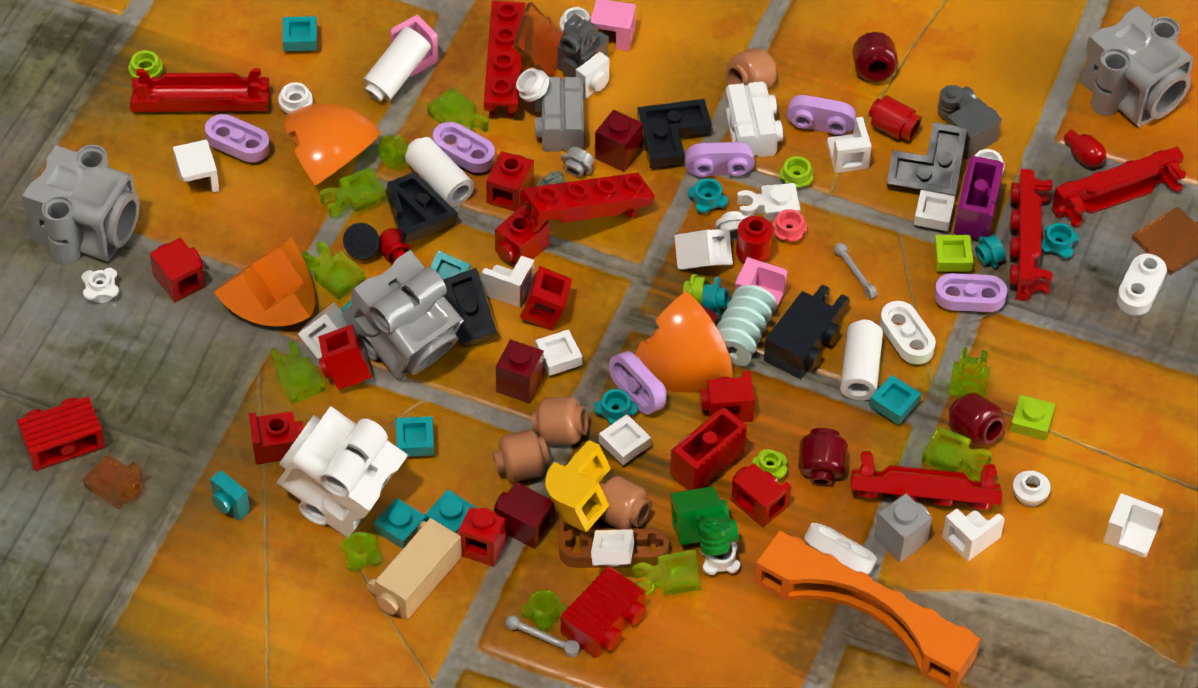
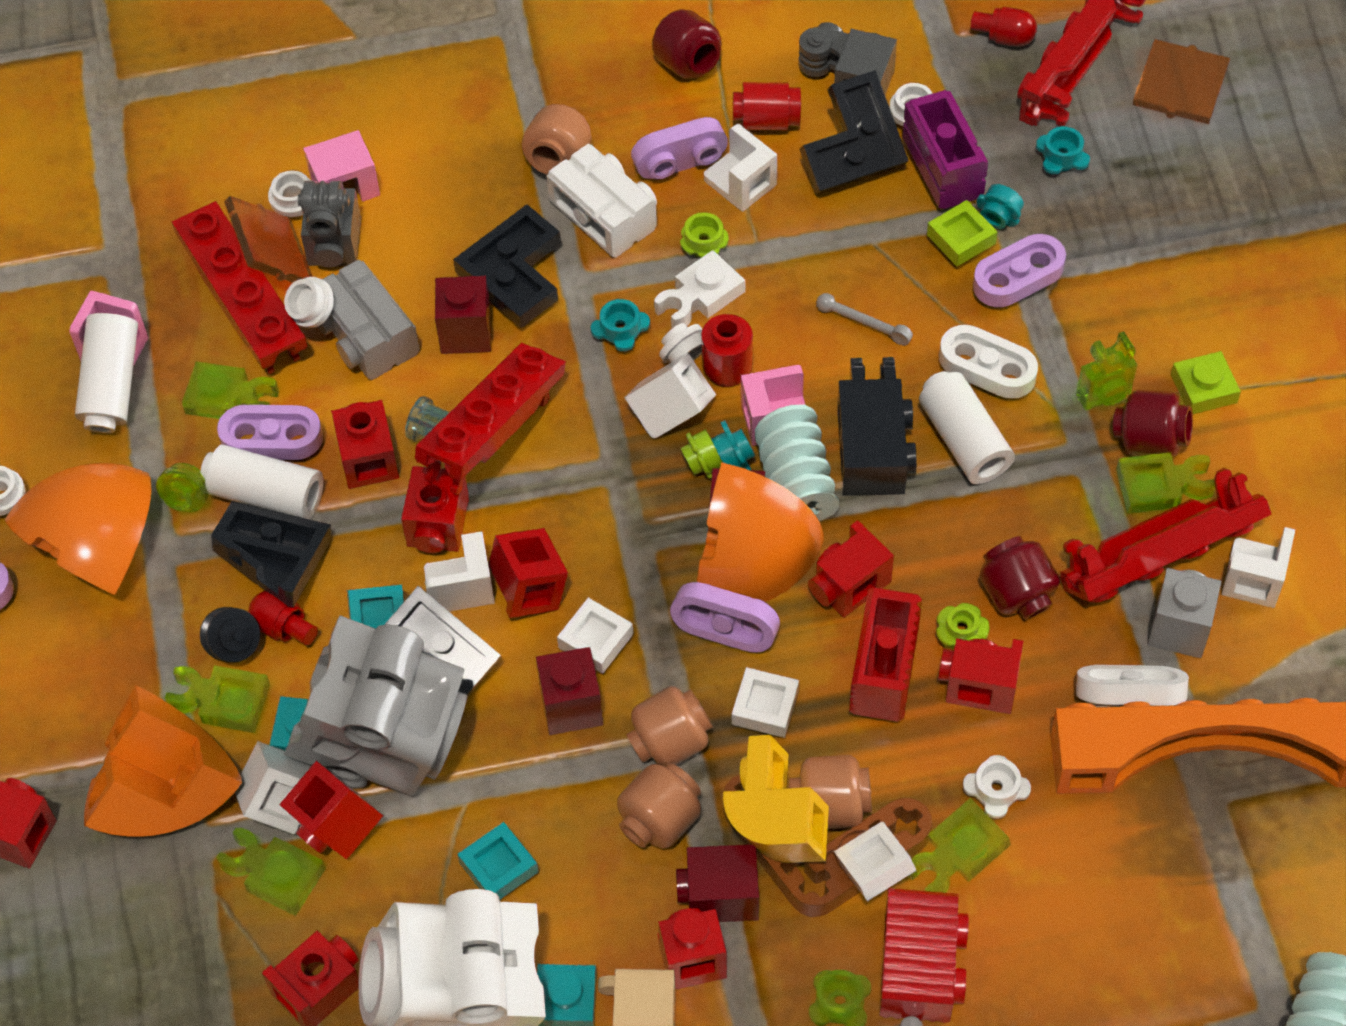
camera: 30 degrees left, 5 degrees up
clear neon green plate [319,167,386,217] -> none
teal plate [425,489,478,534] -> none
light grey plate [561,147,594,178] -> none
white plate [576,52,610,99] -> none
teal plate [594,389,638,425] -> none
green brick [670,486,739,556] -> none
lavender plate [684,142,755,177] -> none
coral plate [772,209,807,242] -> none
teal plate [869,375,921,425] -> none
white plate [914,190,955,231] -> none
red piece [1009,169,1053,301] -> none
white plate [1012,470,1051,507] -> none
white plate [1117,254,1167,315] -> none

